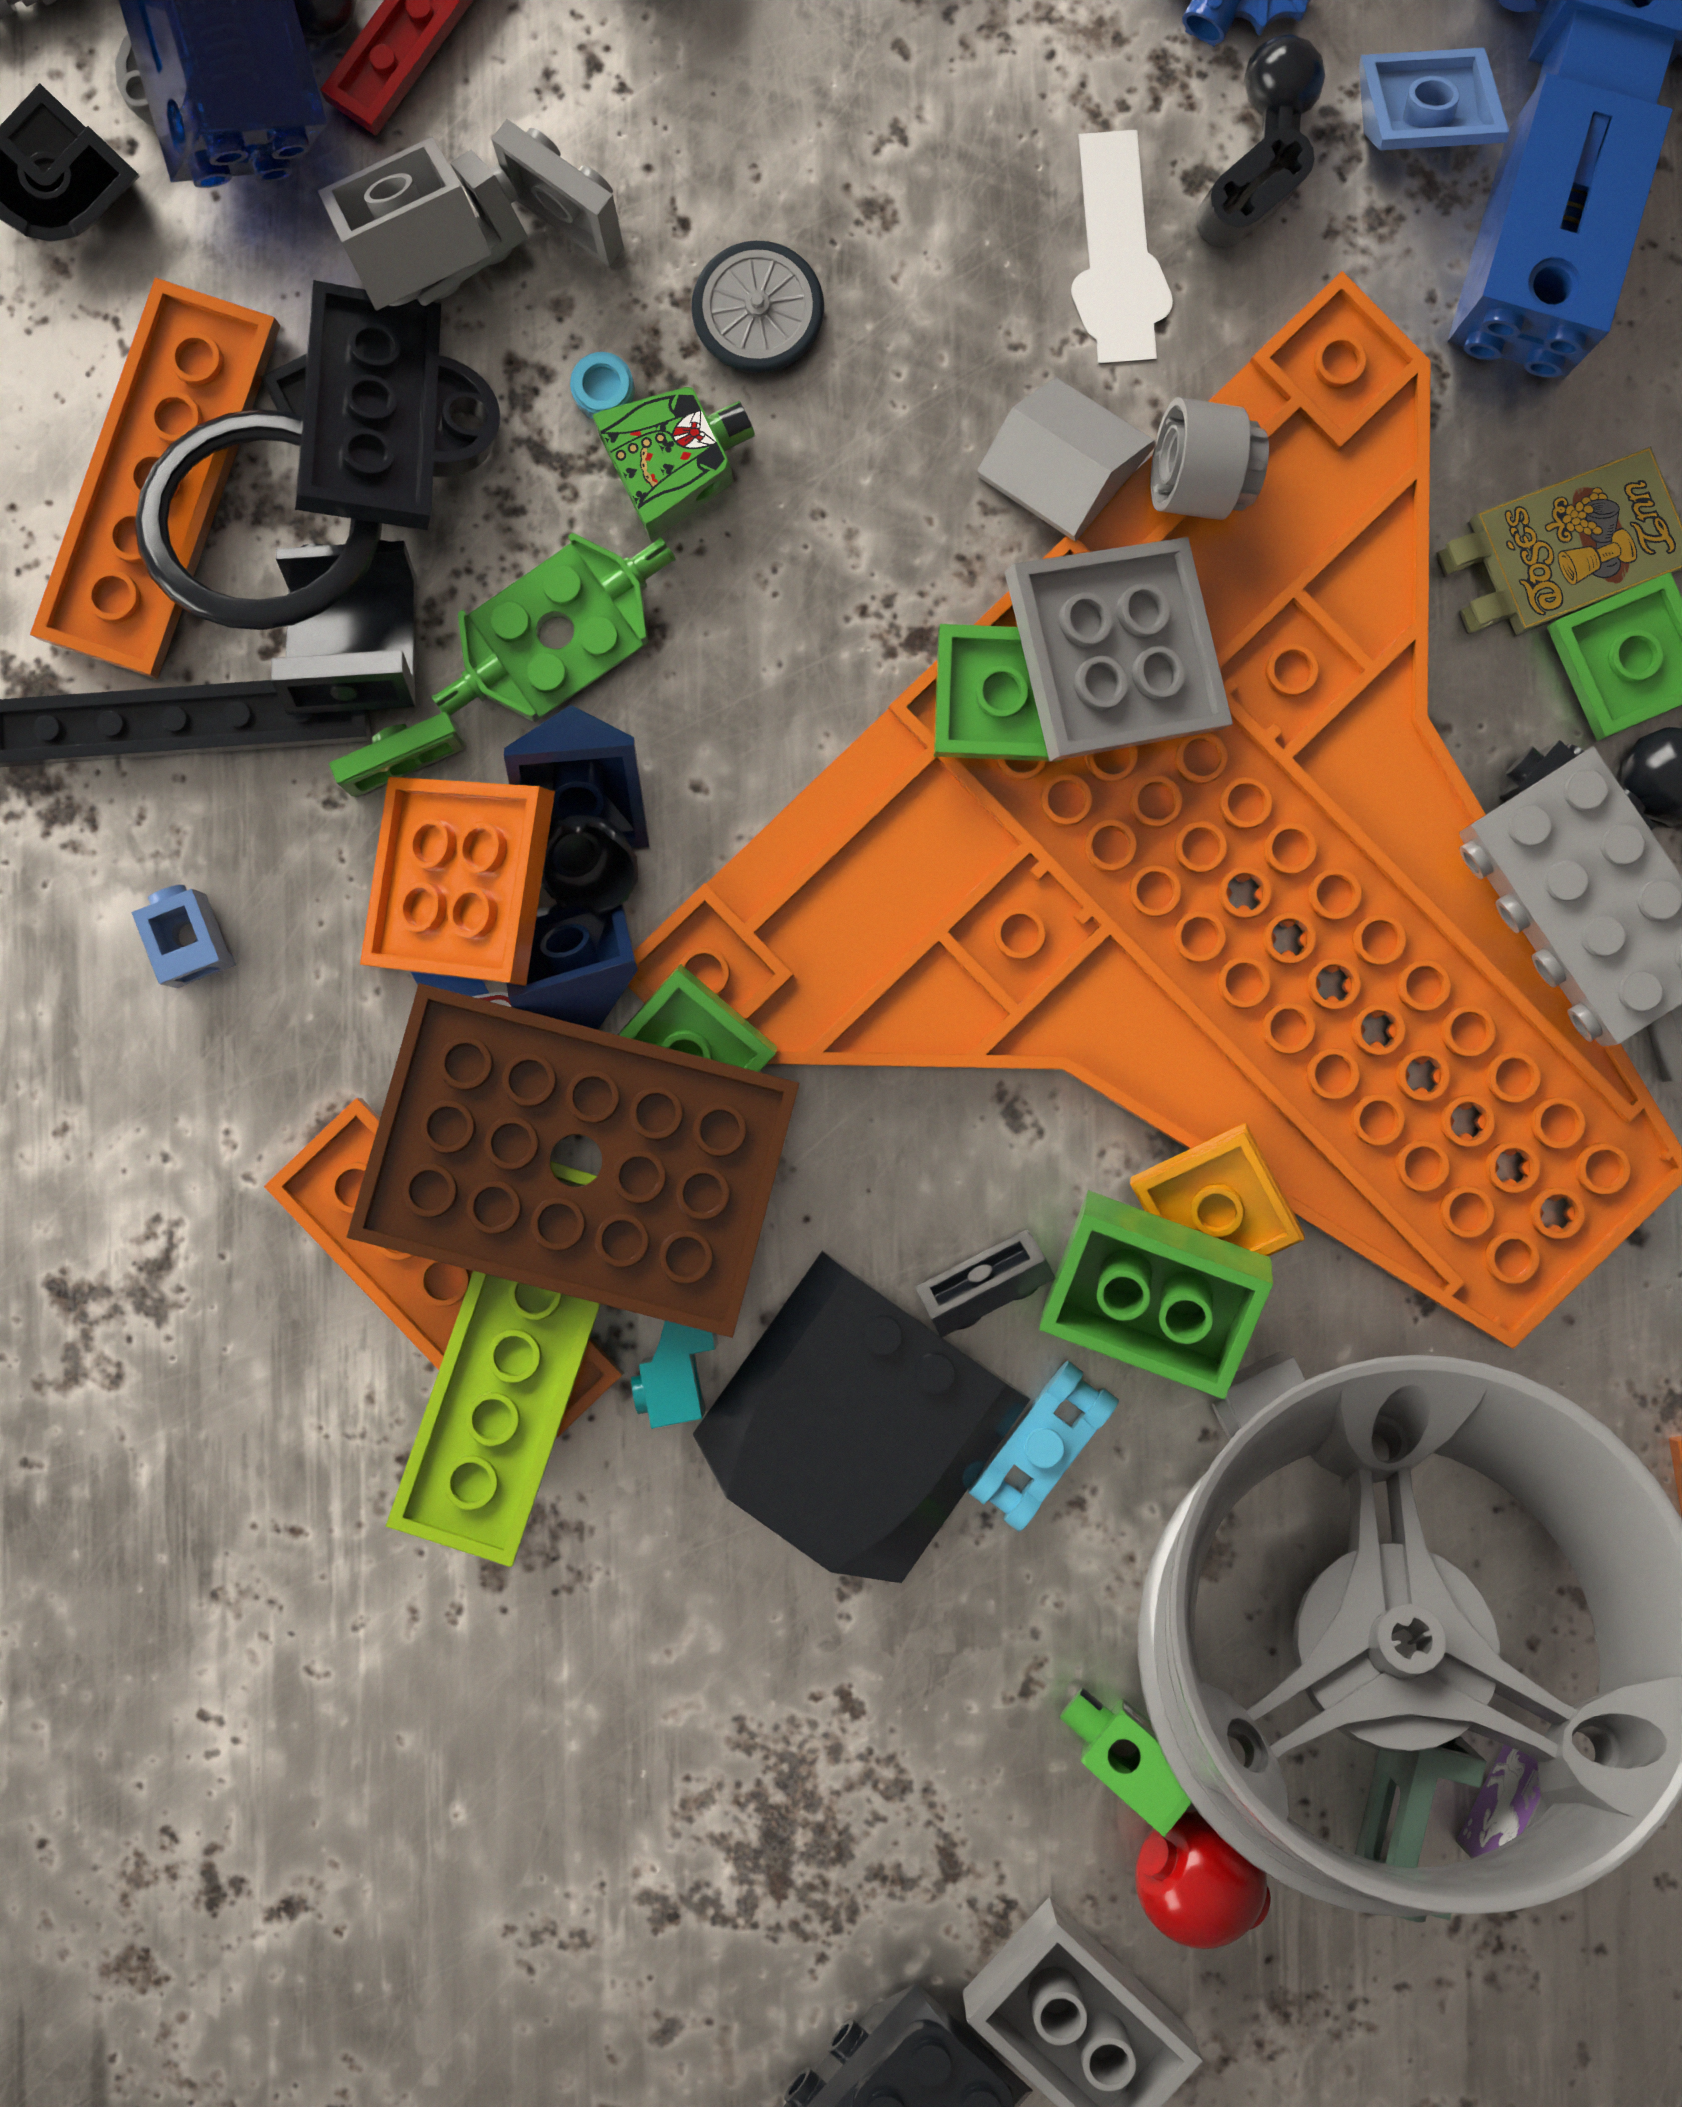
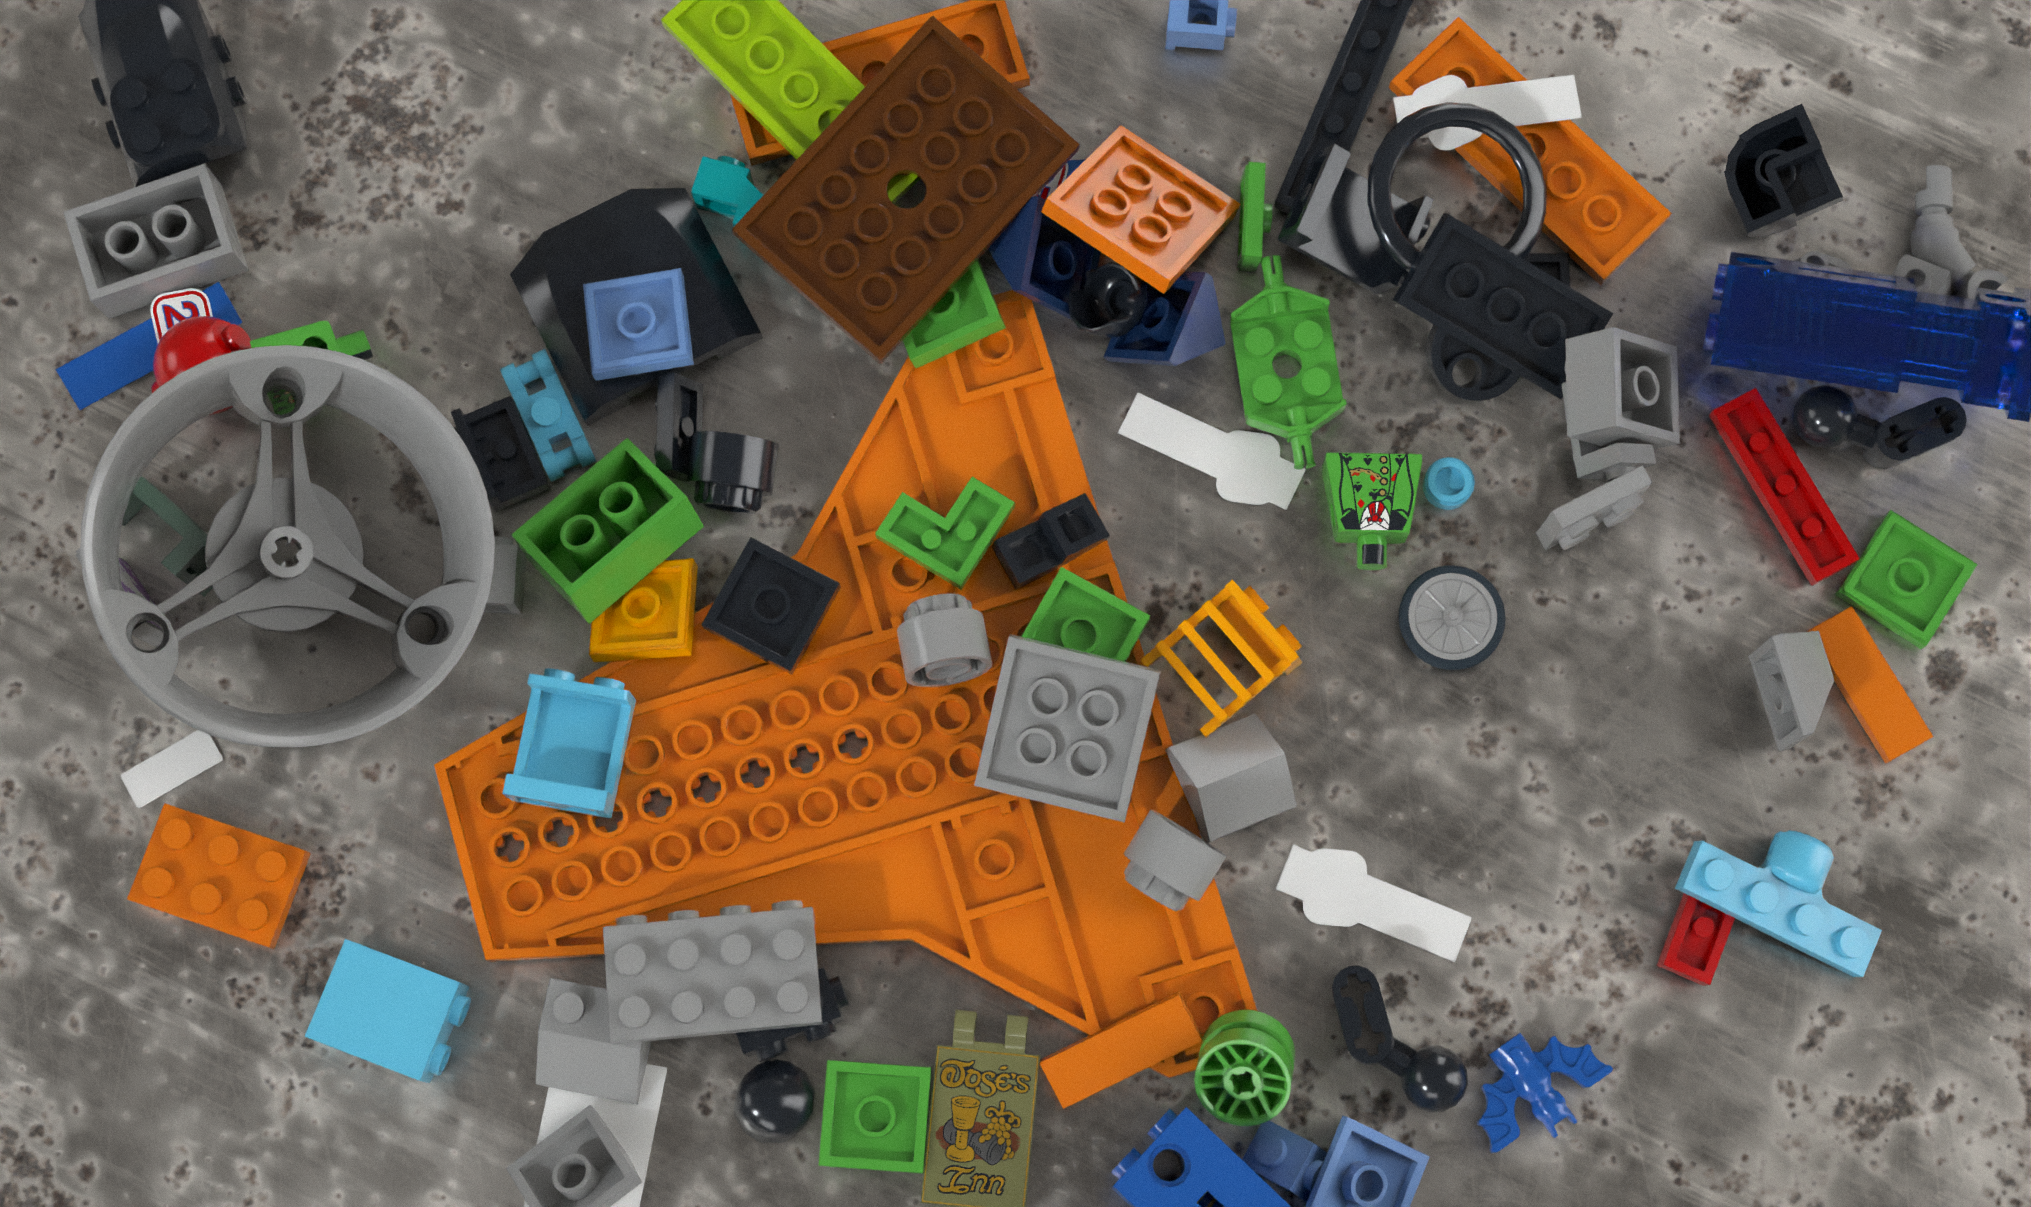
camera: 125 degrees right, 10 degrees down
none -> blue sticker [55,282,243,410]
none -> black bracket [451,396,551,511]
none -> medium azure panel [502,668,636,819]
none -> medium blue tile [583,268,694,381]
none -> black piece [687,431,779,514]
none -> black plate [701,537,841,675]
none -> bright green plate [875,477,1015,590]
none -> light grey piece [897,594,992,687]
none -> black slope [992,493,1110,590]
none -> orange tile [1040,991,1203,1109]
none -> white sticker [1118,393,1306,510]
none -> light orange plate [1140,579,1302,738]
none -> bright green wheel [1194,1010,1295,1126]
none -> medium blue bracket [1242,1121,1327,1202]
none -> white sticker [1393,75,1582,151]

